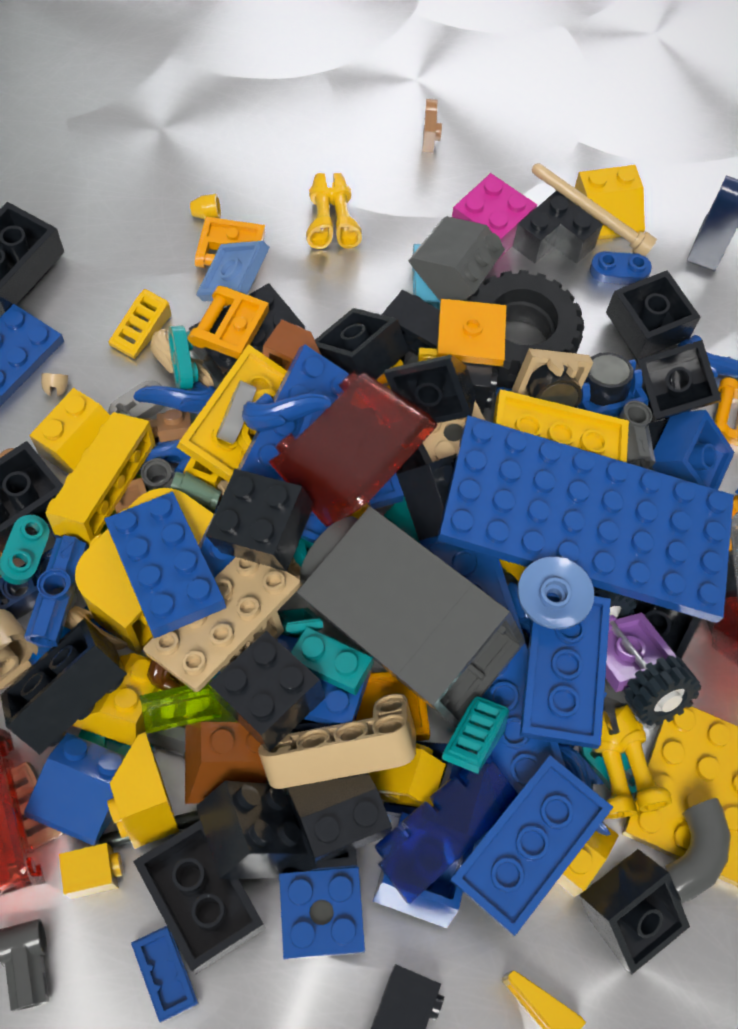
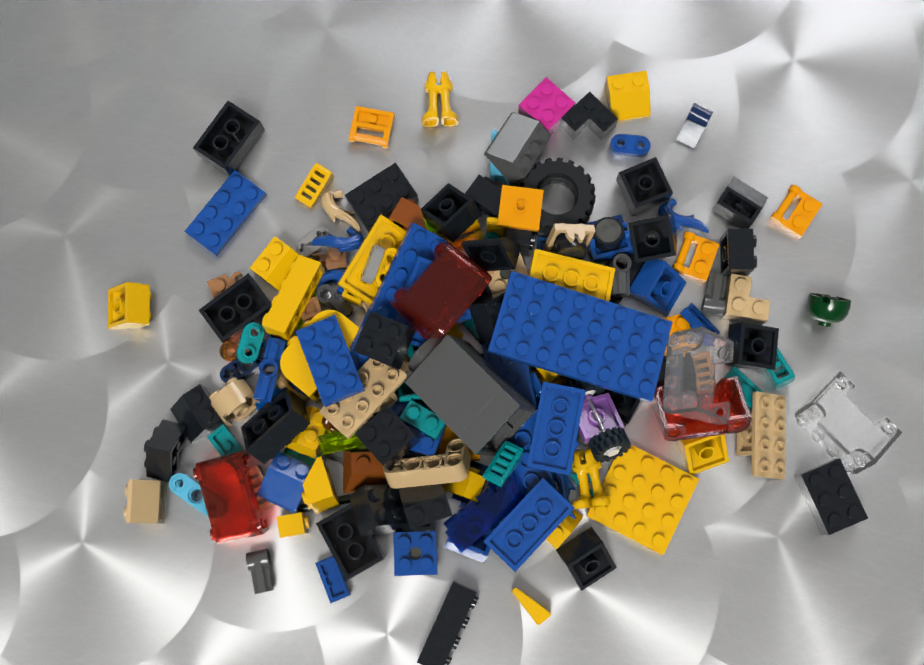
camera: 15 degrees right, 15 degrees up
tan hinge [41,373,68,397] -> none
teal plate [168,325,198,390] -> none
sand green cone [170,471,221,510] -> none
light orange plate [187,286,269,359] -> none
yellow hose [190,194,221,220] -> none
medium blue plate [196,241,270,301] -> none
blue piece [242,393,332,432] -> none
medium nougat plate [422,99,442,153] -> none
medium blue dish [517,557,594,629] -> none
tan piece [532,163,657,256] -> none
dark grey cylinder [664,798,731,903] -> none

